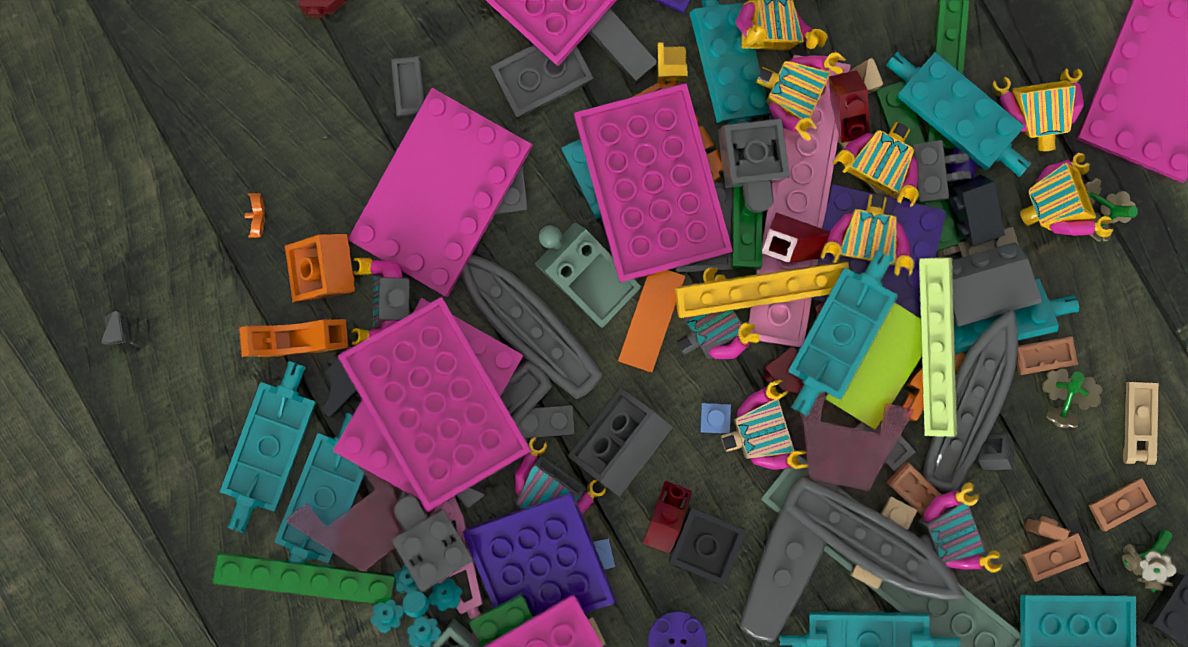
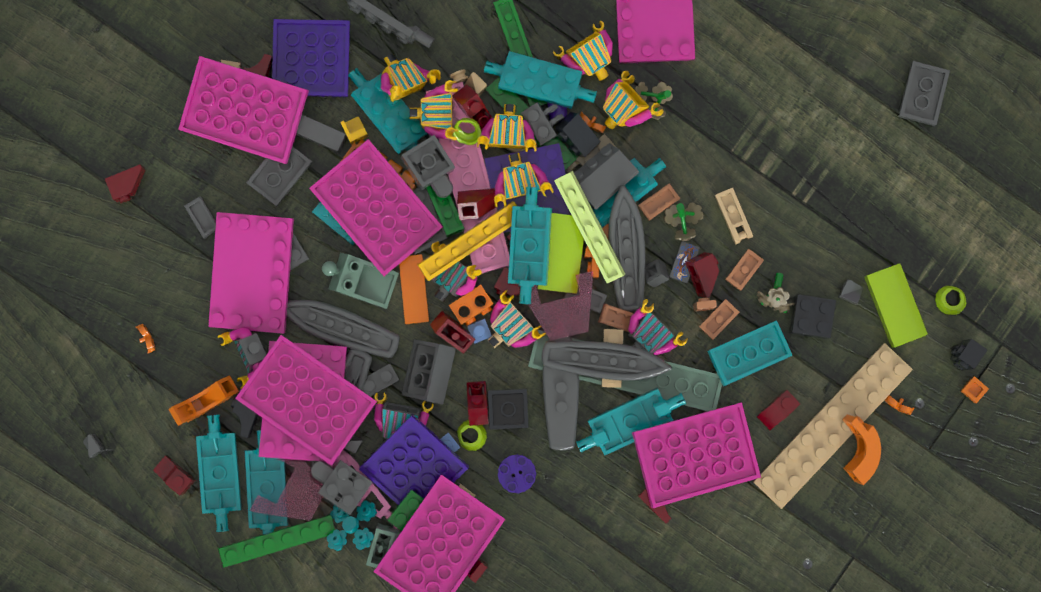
camera: 25 degrees left, 0 degrees up
orange slope [285,234,355,302] -> none
none -> dark red arch [153,455,196,496]
none -> dark red slope [430,310,476,354]
none -> orange brick [449,285,494,326]
none -> tan bush [450,69,468,84]
none -> lime piece [452,118,482,145]
none -> lime piece [457,420,487,451]
none -> orange piece [579,111,607,133]
none -> tile [669,241,700,284]
none -> dark red slope [685,252,719,298]

